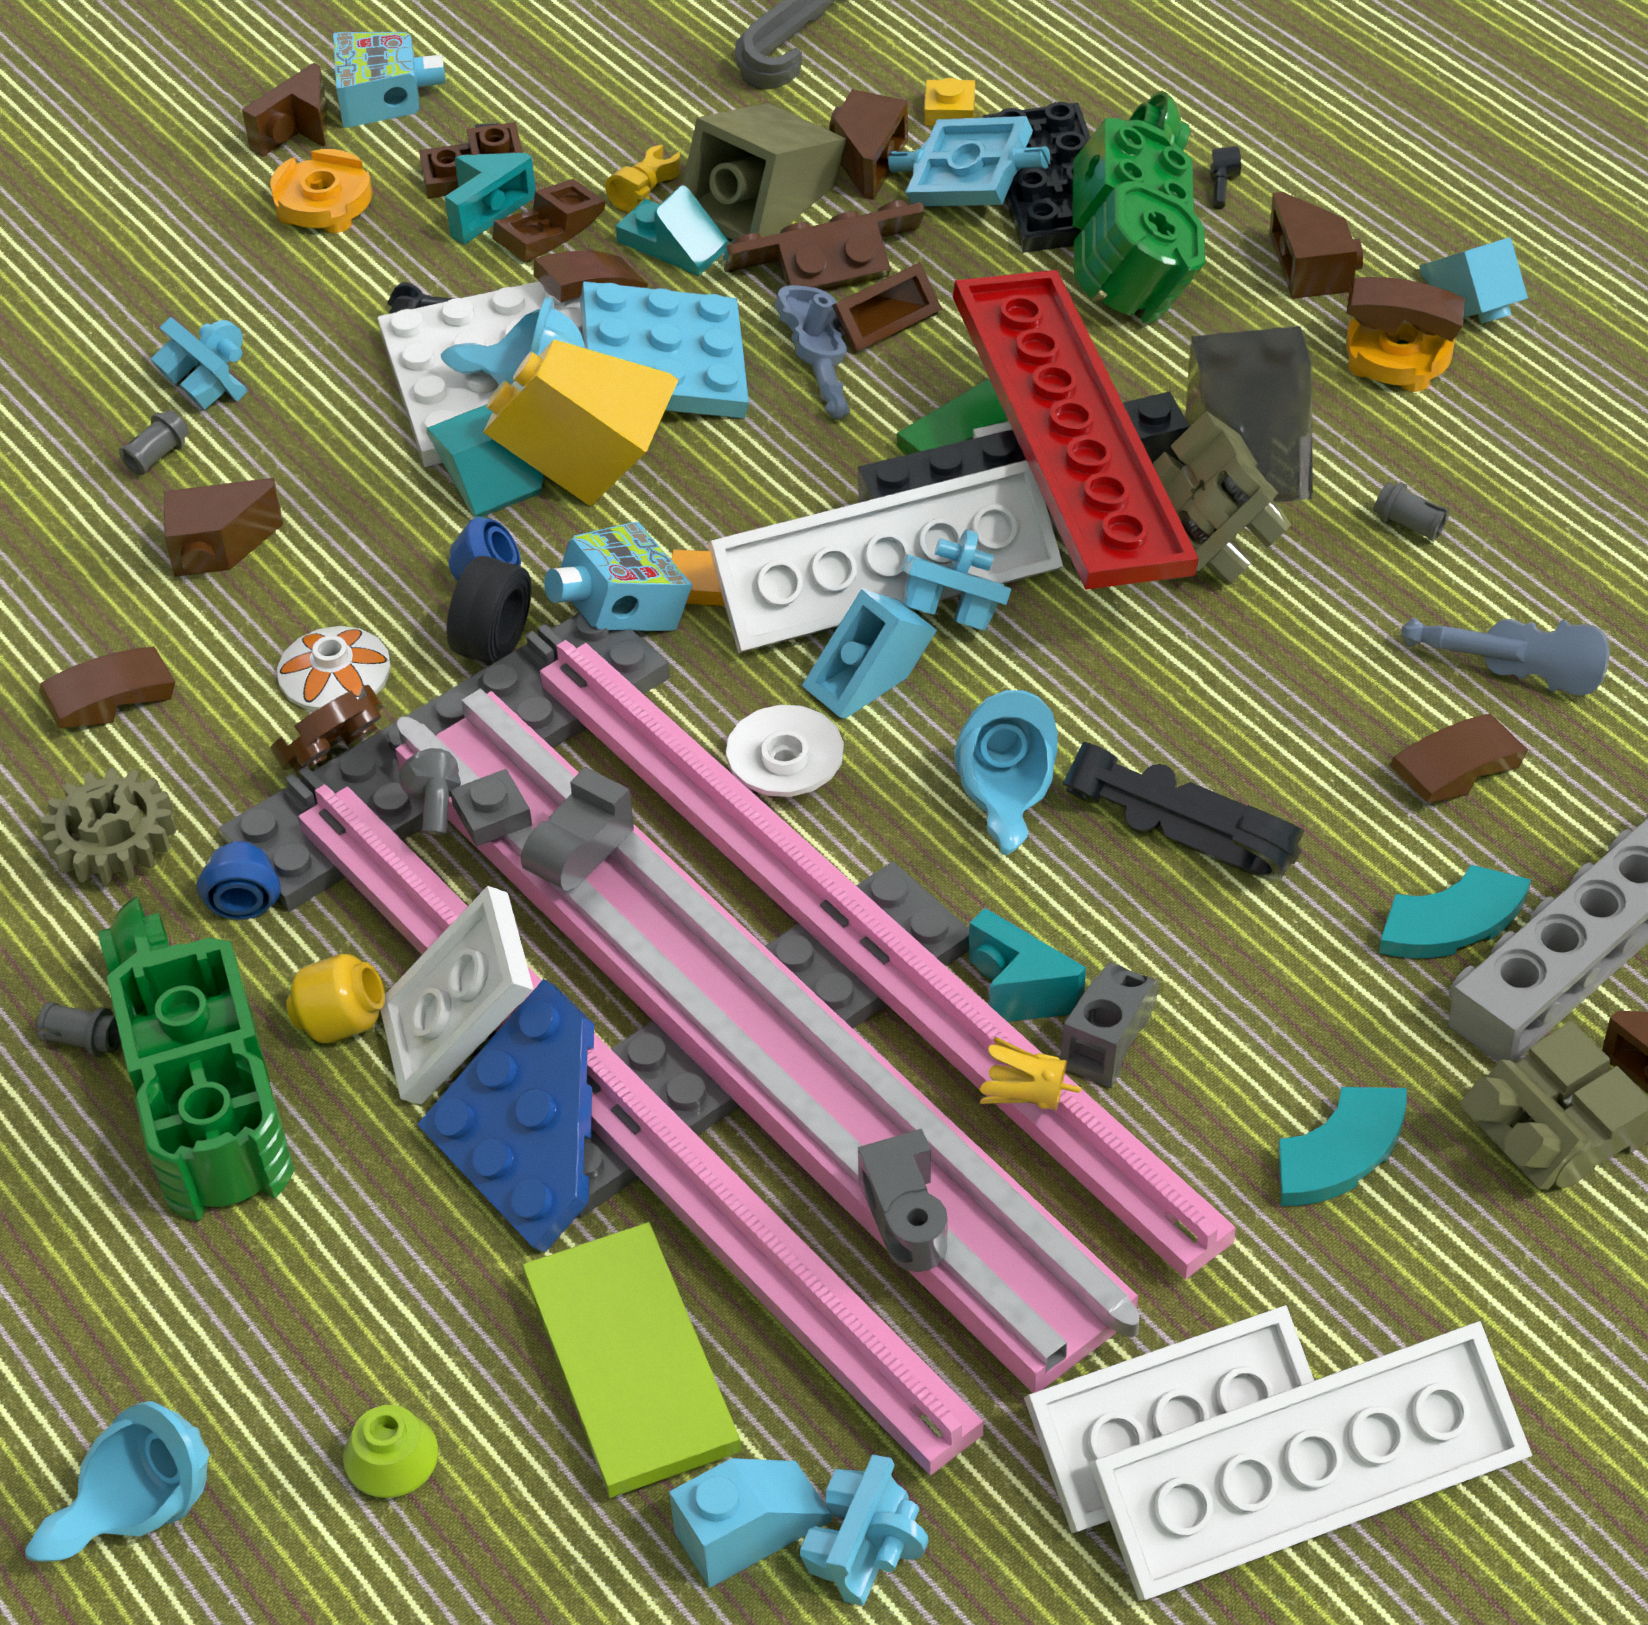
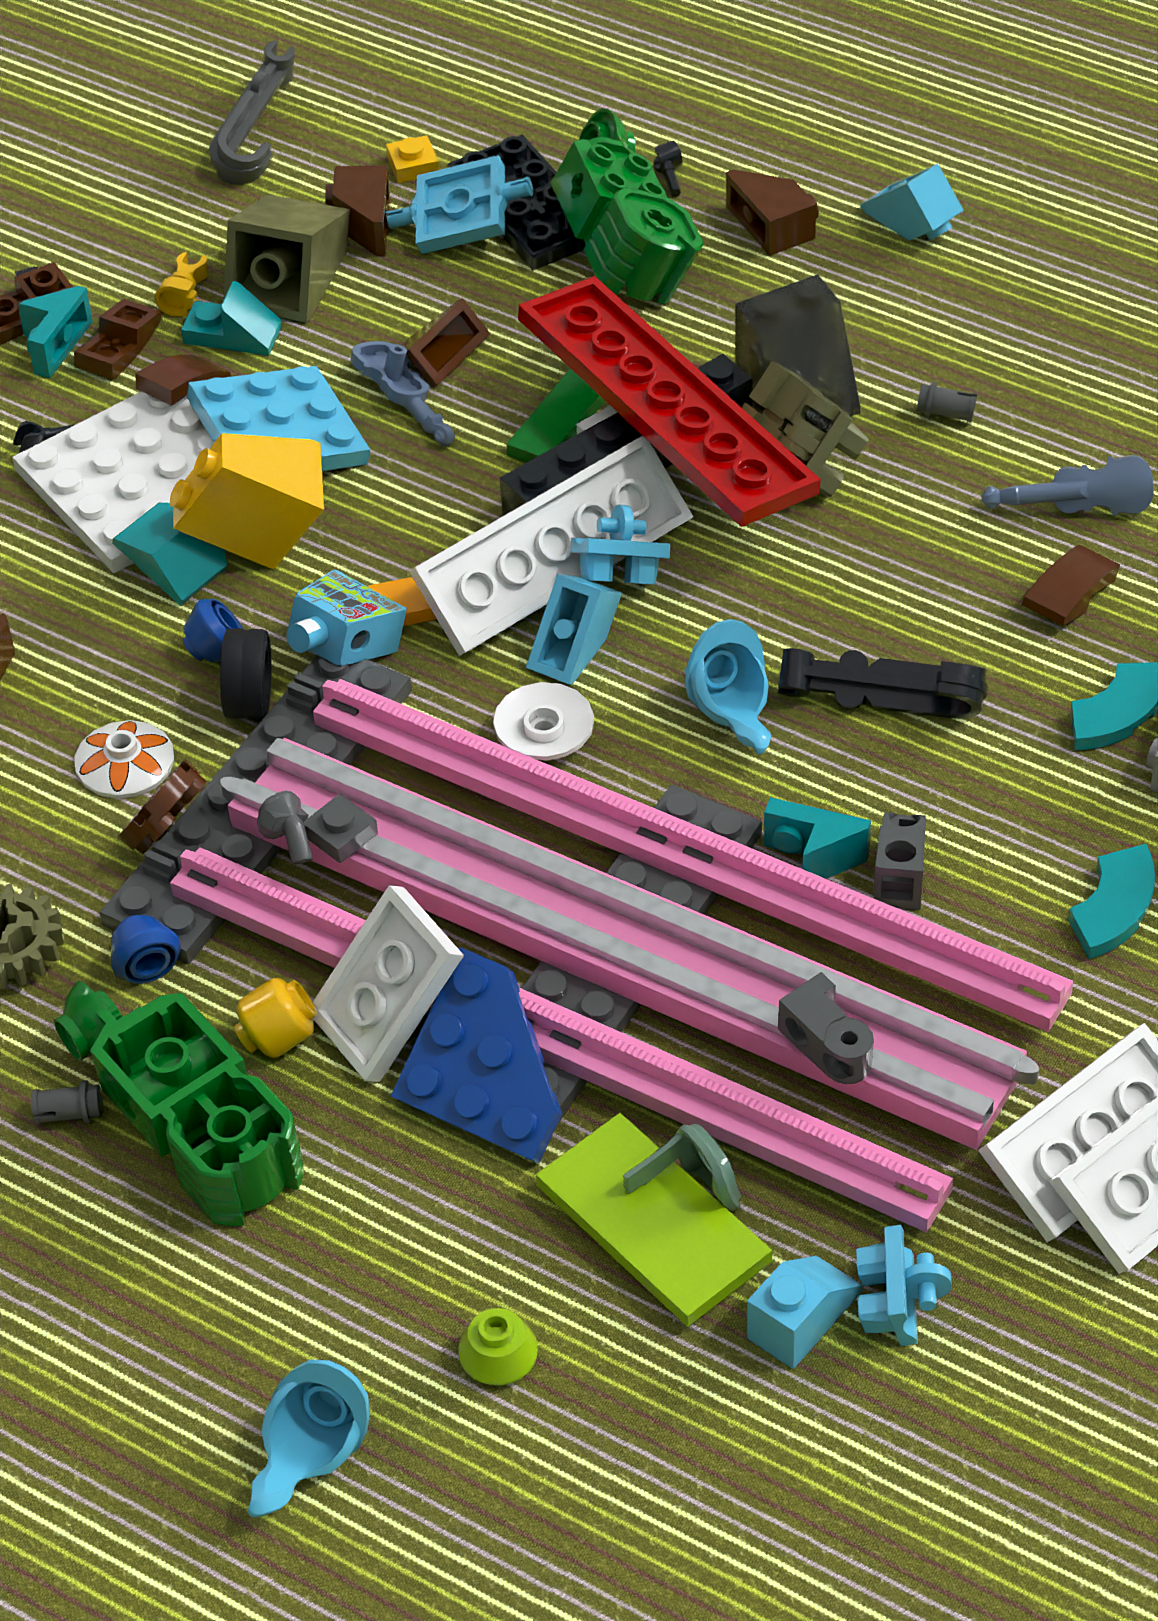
camera: 20 degrees left, 0 degrees up
medium azure piece [441,297,585,385] -> none
dark grey leg [521,767,634,891] -> none
reddish brown bracket [722,200,925,291] -> none
yellow piece [979,1036,1081,1112] -> none
reddish brown slope [1346,277,1465,342] -> none
light orange plate [1346,317,1455,392] -> none
none -> sand green piece [623,1123,743,1212]

